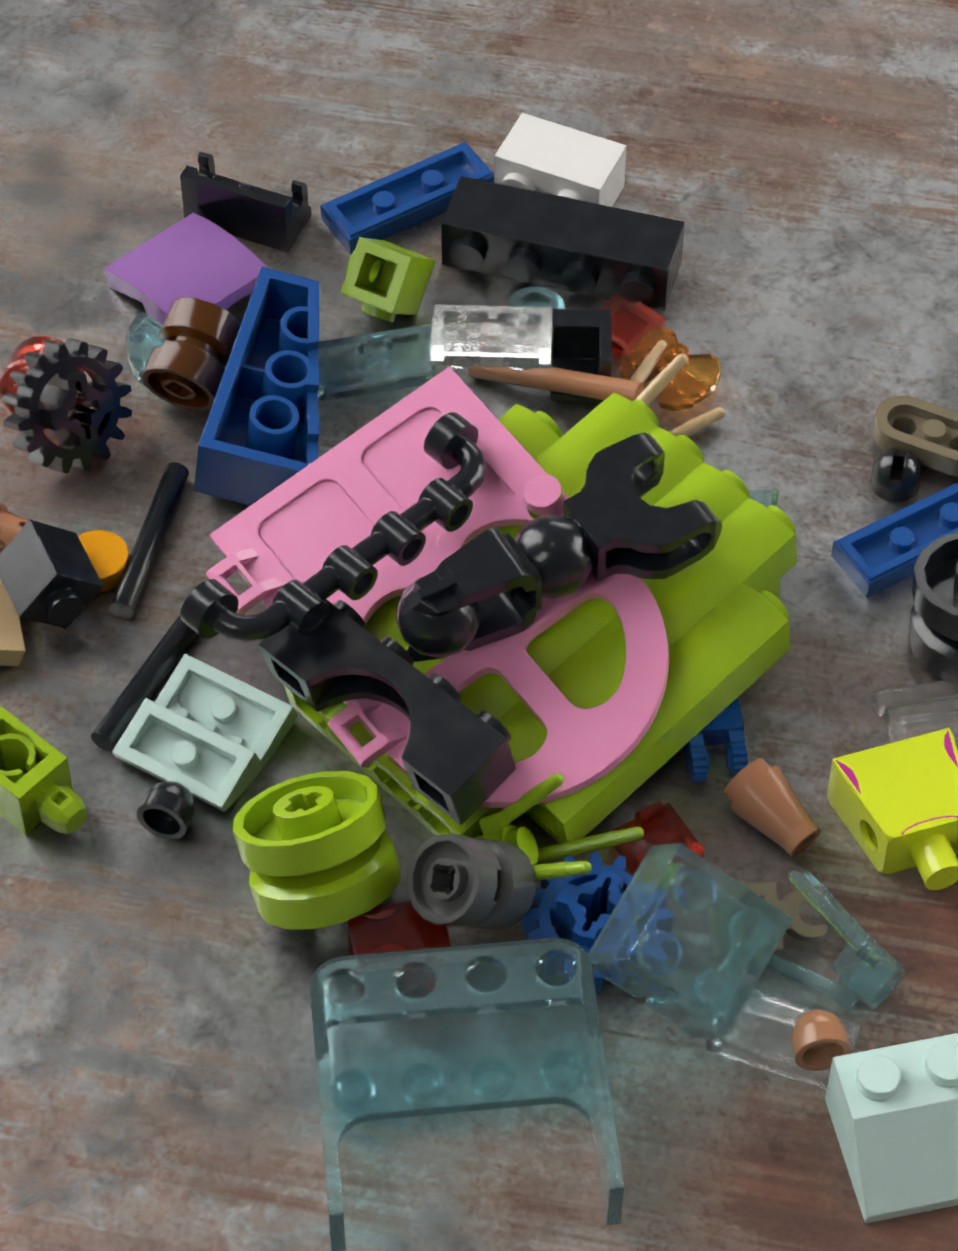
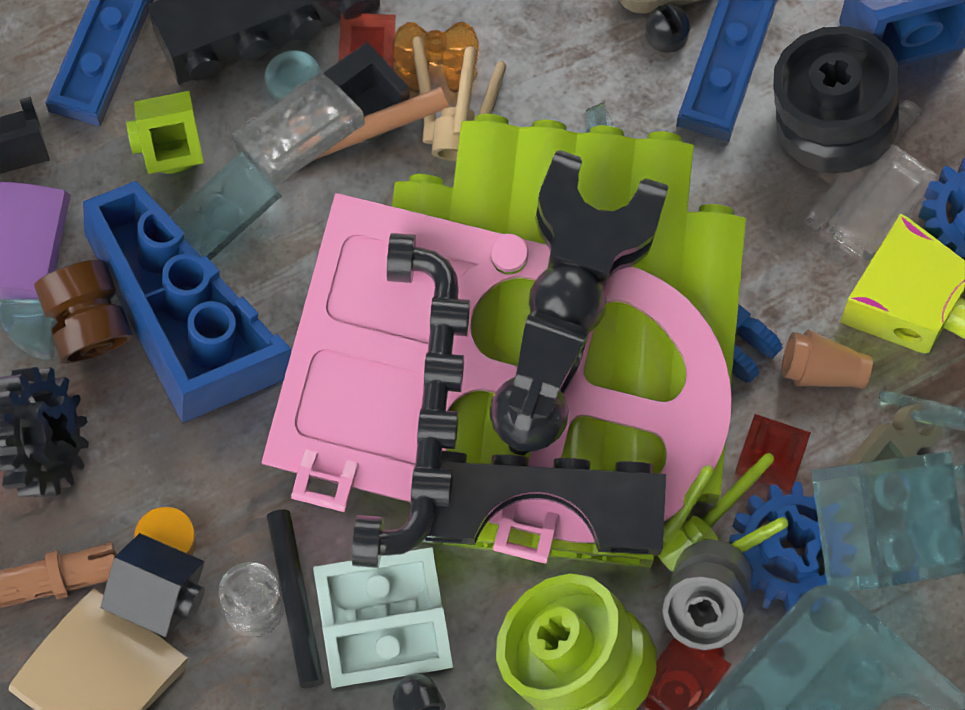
camera: 40 degrees left, 15 degrees up
black bar [109,462,189,619] -> none
none -> clear wheel [219,562,284,637]

